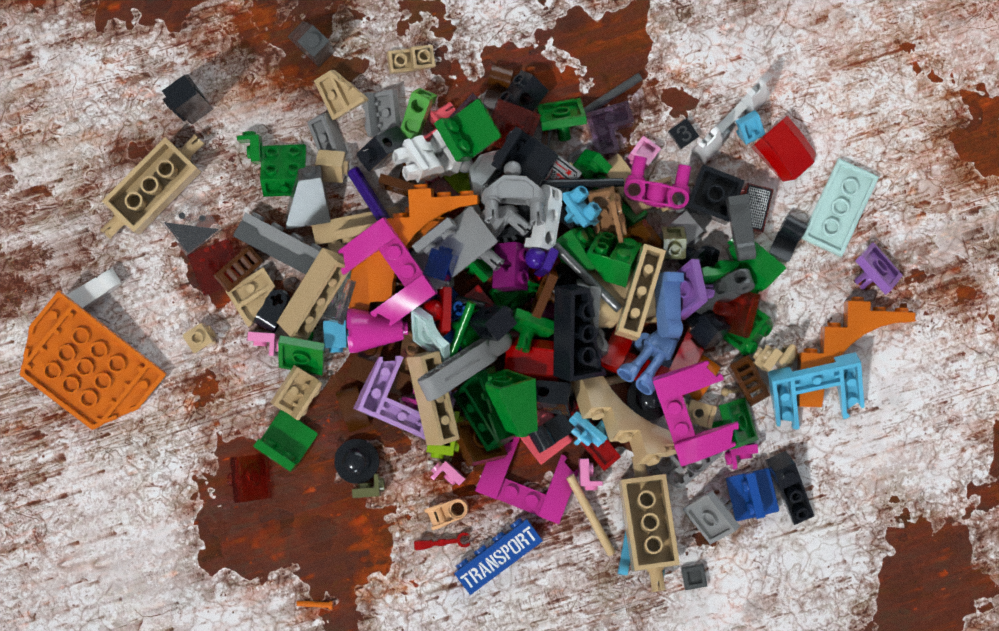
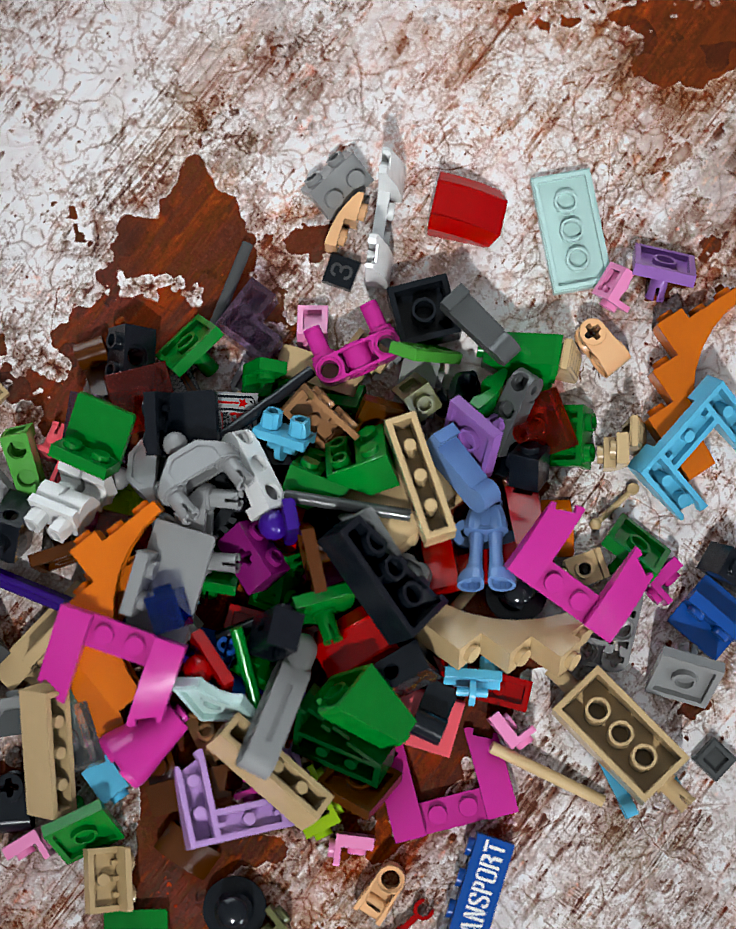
camera: 35 degrees left, 5 degrees down
reddish brown slope [728,355,770,407] -> none
medium azure bracket [735,110,765,145] -> none
brick [740,183,774,235] -> none
black panel [769,214,808,262] -> none
none -> light grey bracket [300,151,374,220]
none -> light nougat slope [324,192,369,254]
none -> bright green tile [388,341,463,365]
none -> tan slope [555,338,582,384]
none -> light nougat piece [574,318,631,378]
none -> bright pink bracket [592,261,634,313]

